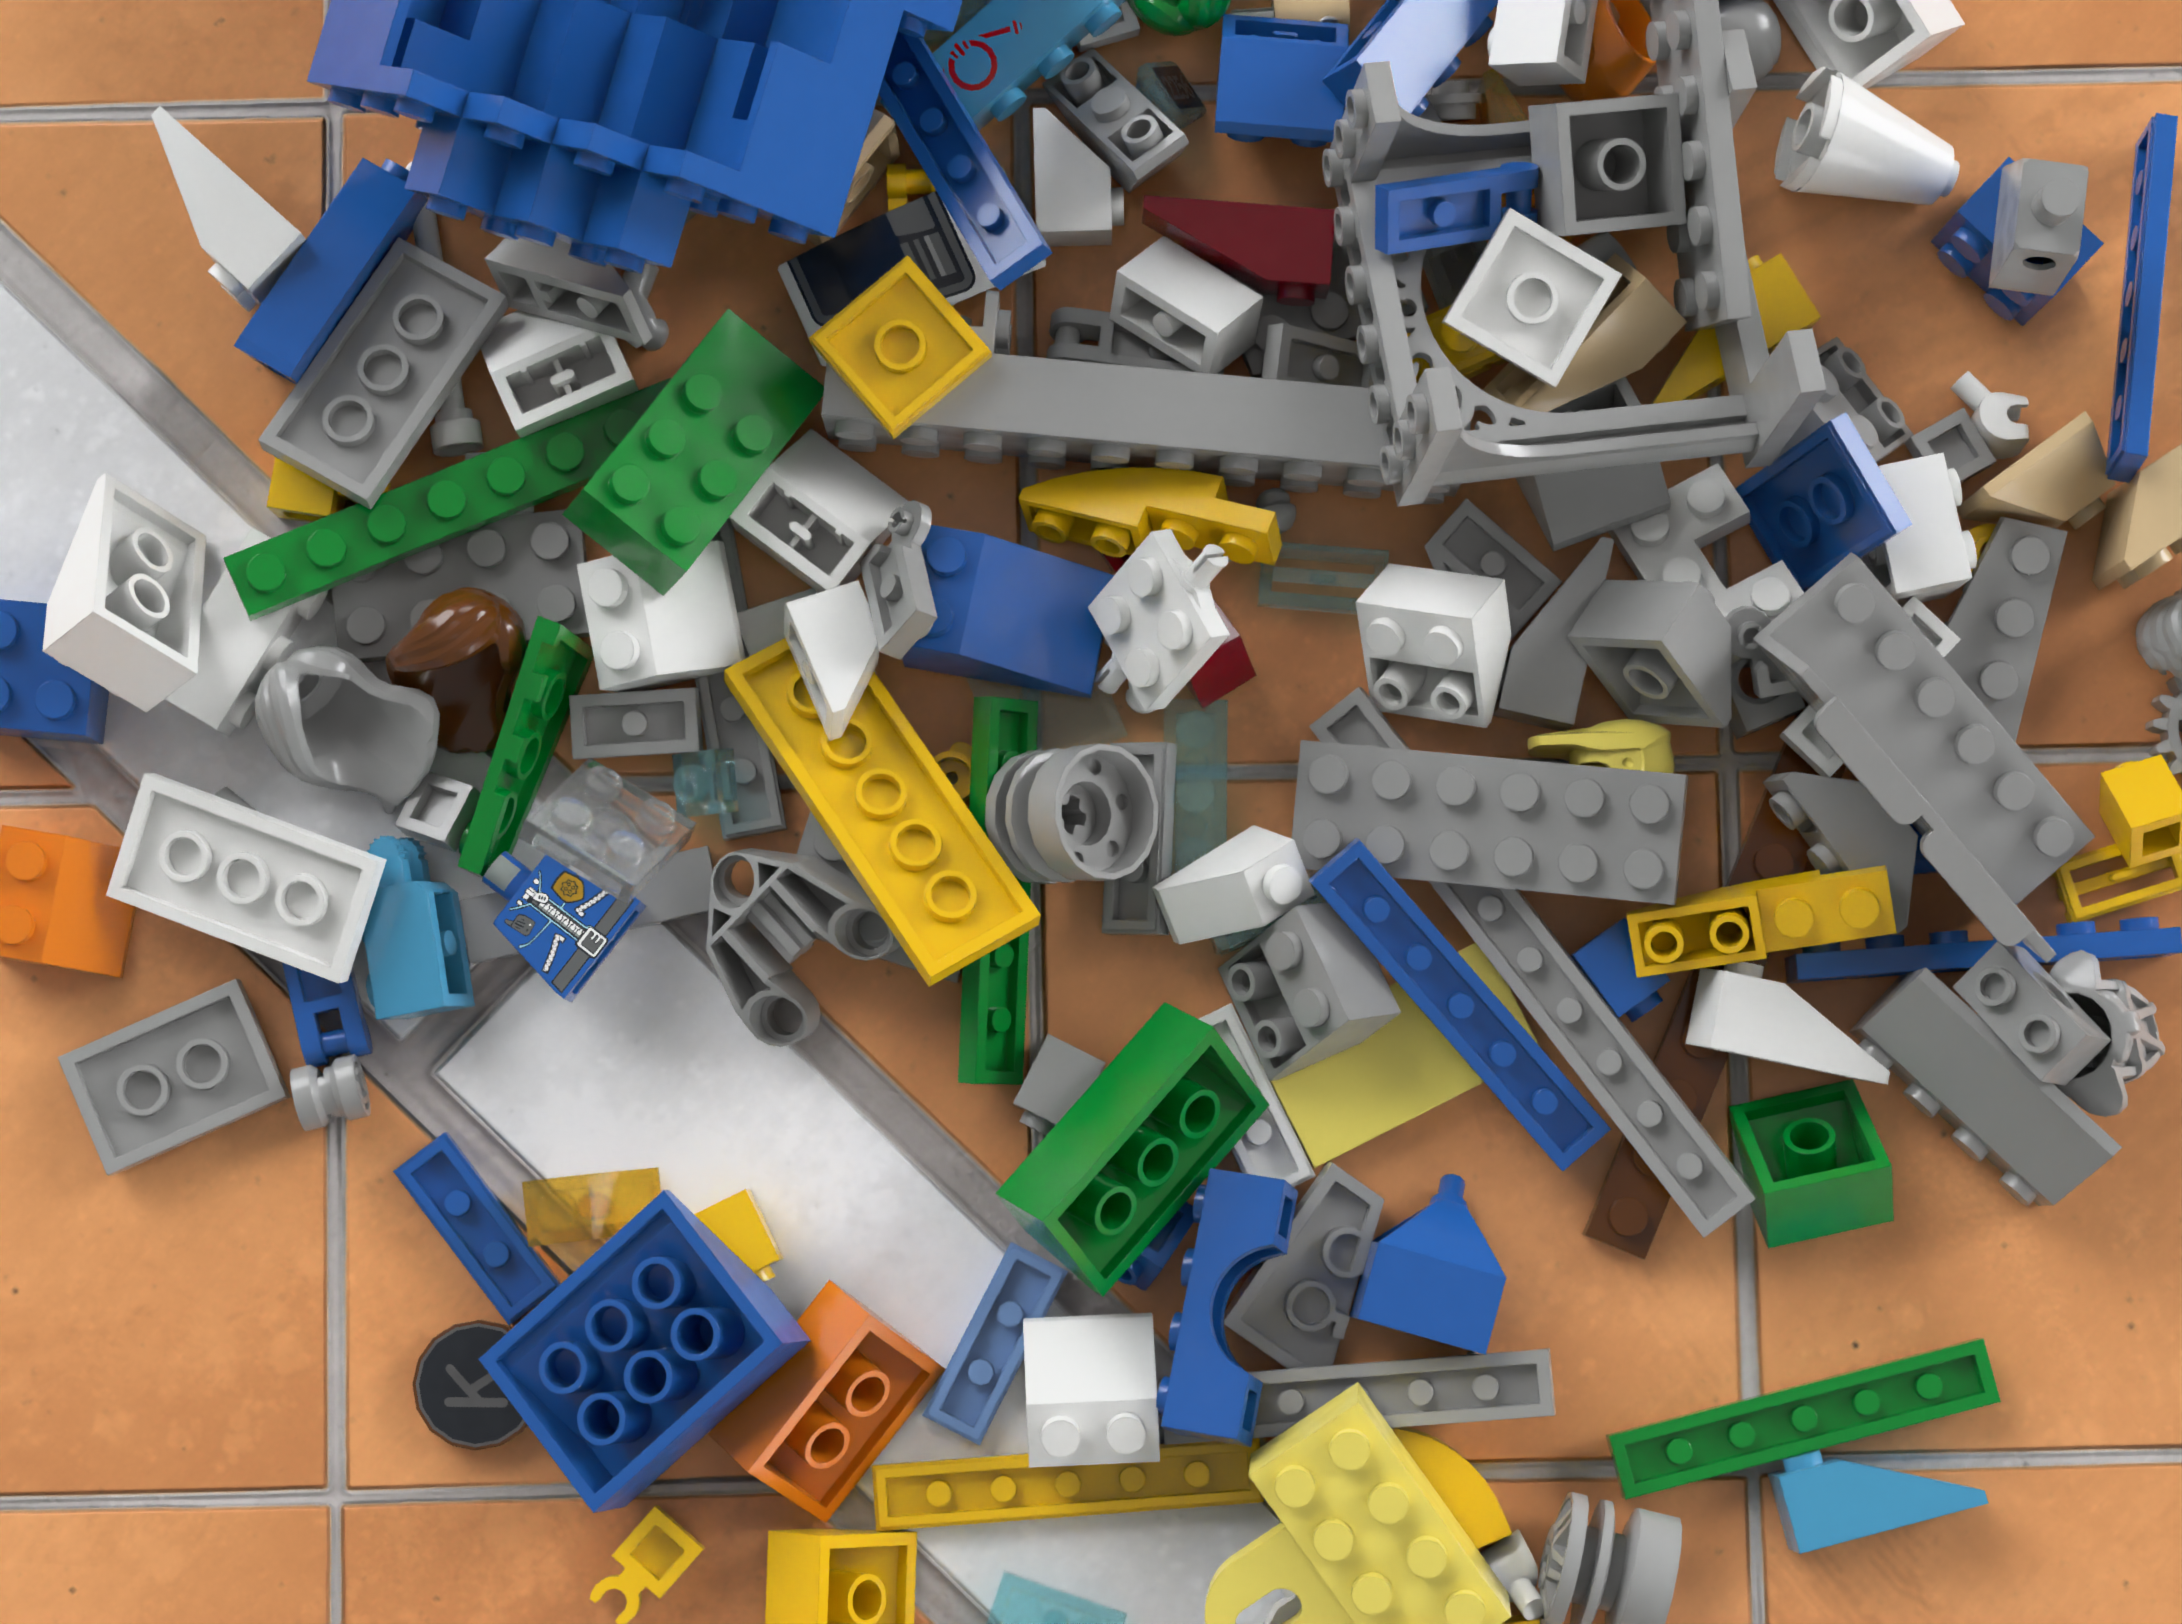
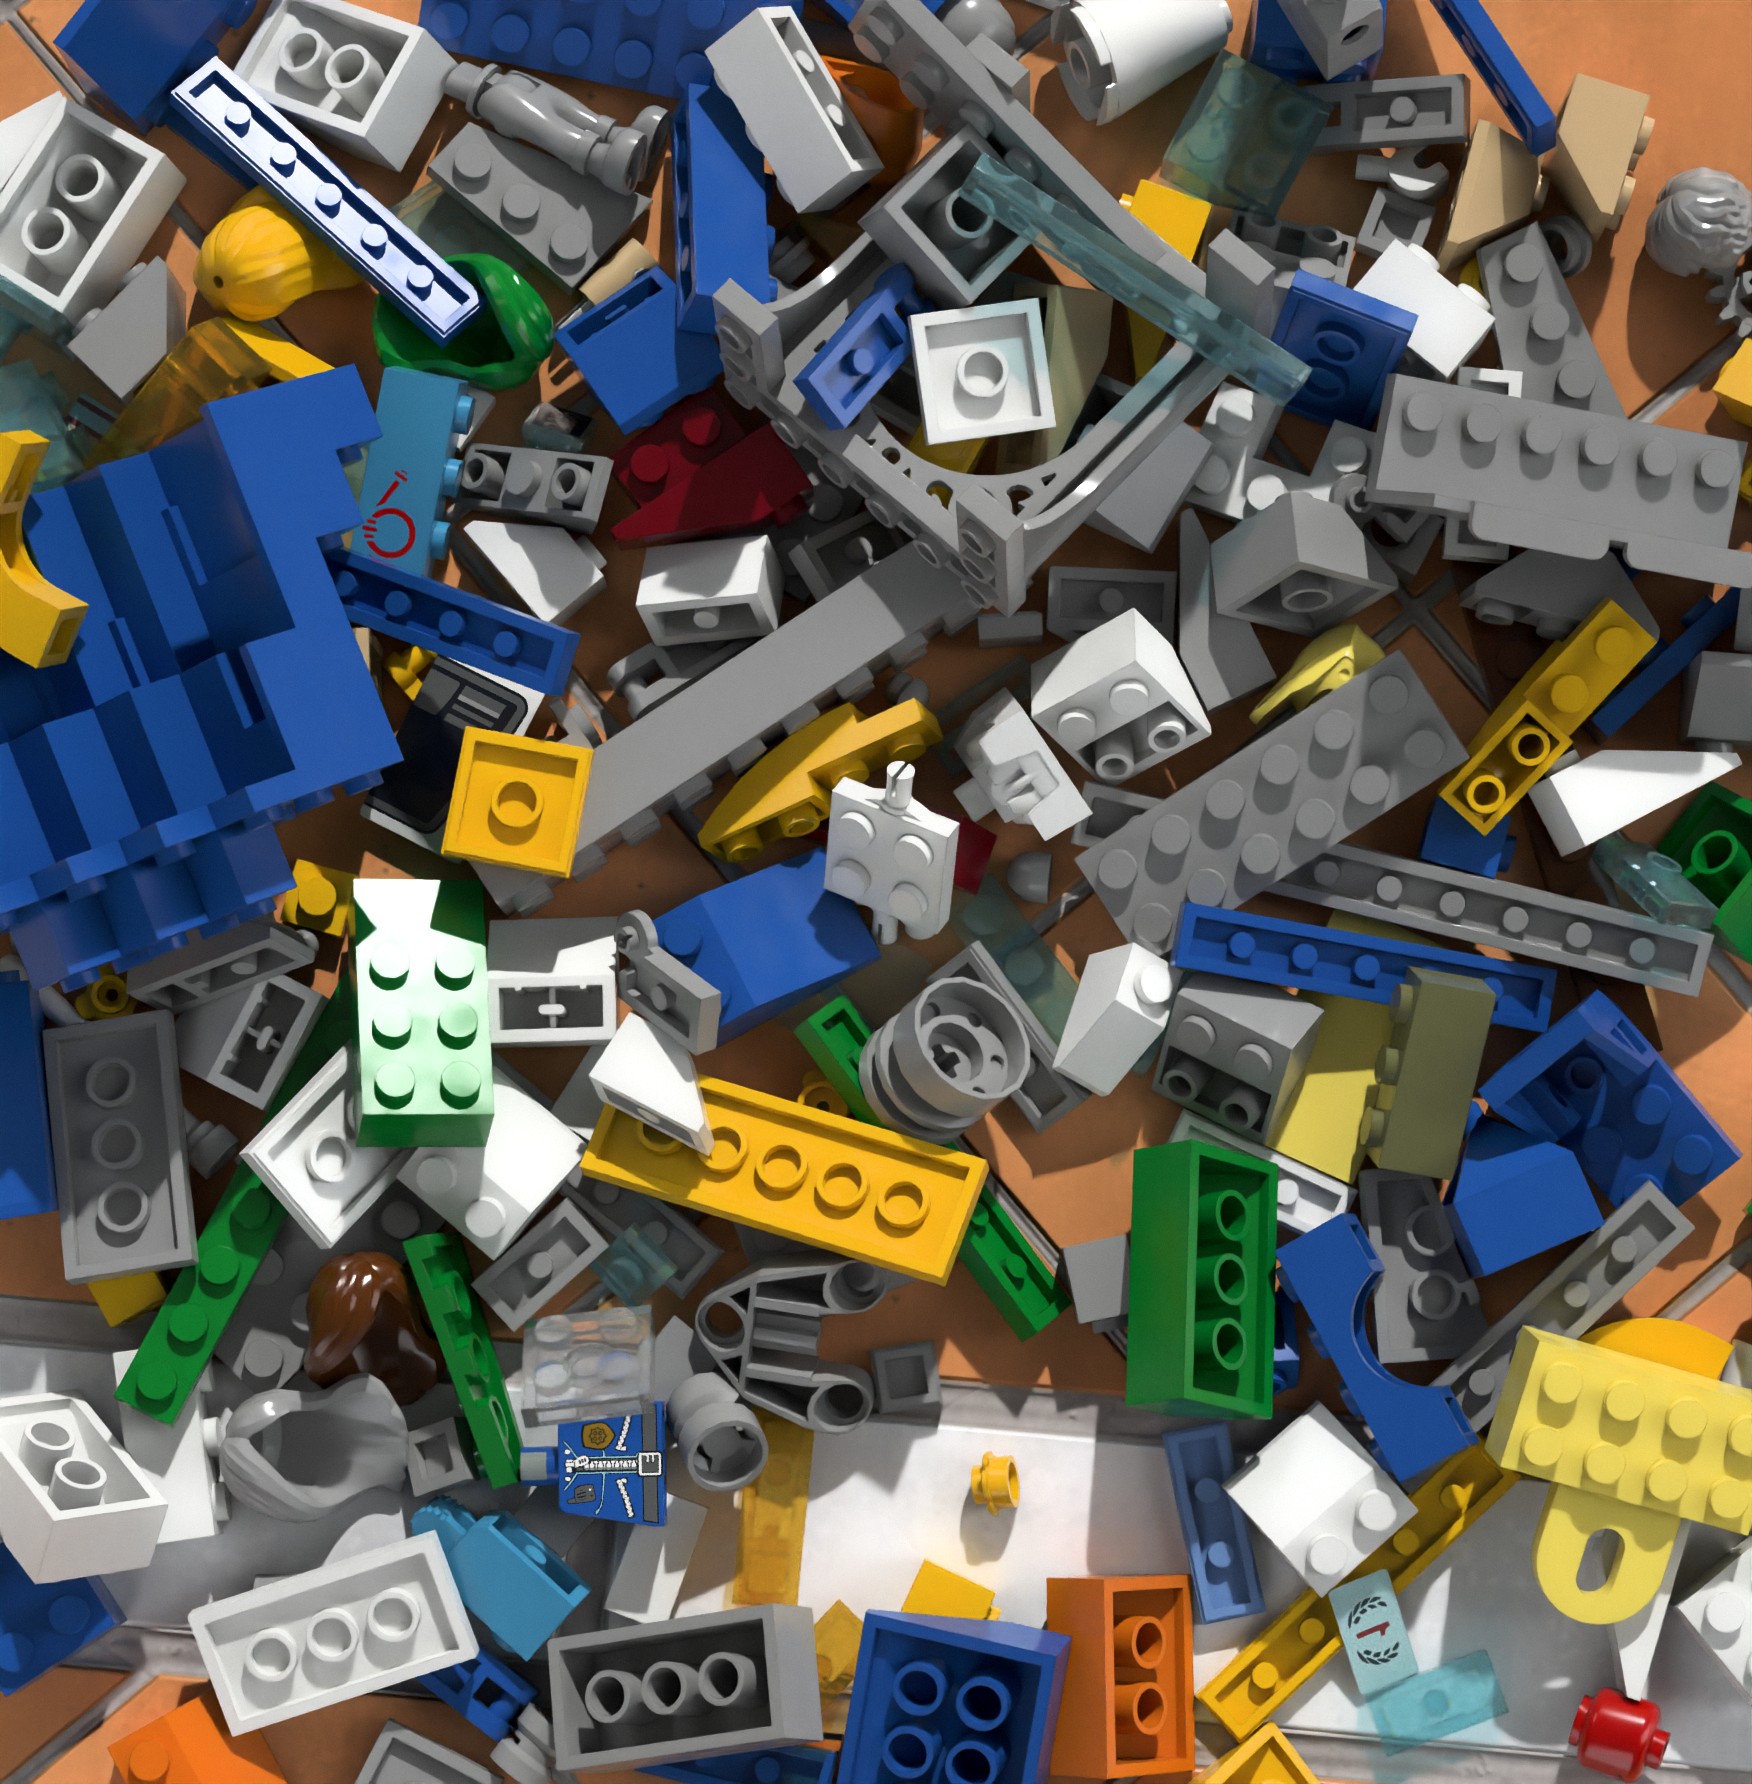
camera: 30 degrees left, 0 degrees up
none -> yellow plate [75,963,141,1020]
none -> white tile [239,1038,418,1249]
none -> yellow plate [279,859,361,939]
none -> light grey brick [547,1603,824,1774]
none -> white tile [603,1492,710,1624]
none -> dark red brick [607,386,747,510]
none -> light grey wheel [666,1372,769,1492]
none -> clear yellow slope [732,1407,815,1606]
none -> light grey tile [870,1340,943,1414]
none -> white brick [953,687,1093,841]
none -> clear light blue tile [958,152,1313,407]
none -> yellow plate [971,1451,1020,1516]
none -> light grey tile [977,611,1043,649]
none -> light grey hinge [1007,851,1053,904]
none -> clear light blue slope [1159,48,1334,219]
none -> light grey plate [1296,73,1471,156]
none -> clear light blue sticker [1328,1569,1419,1694]
none -> olive brick [1360,966,1497,1181]
none -> blue bracket [1478,989,1743,1209]
none -> light grey plate [1540,214,1592,279]
none -> clear light blue plate [1592,838,1719,929]

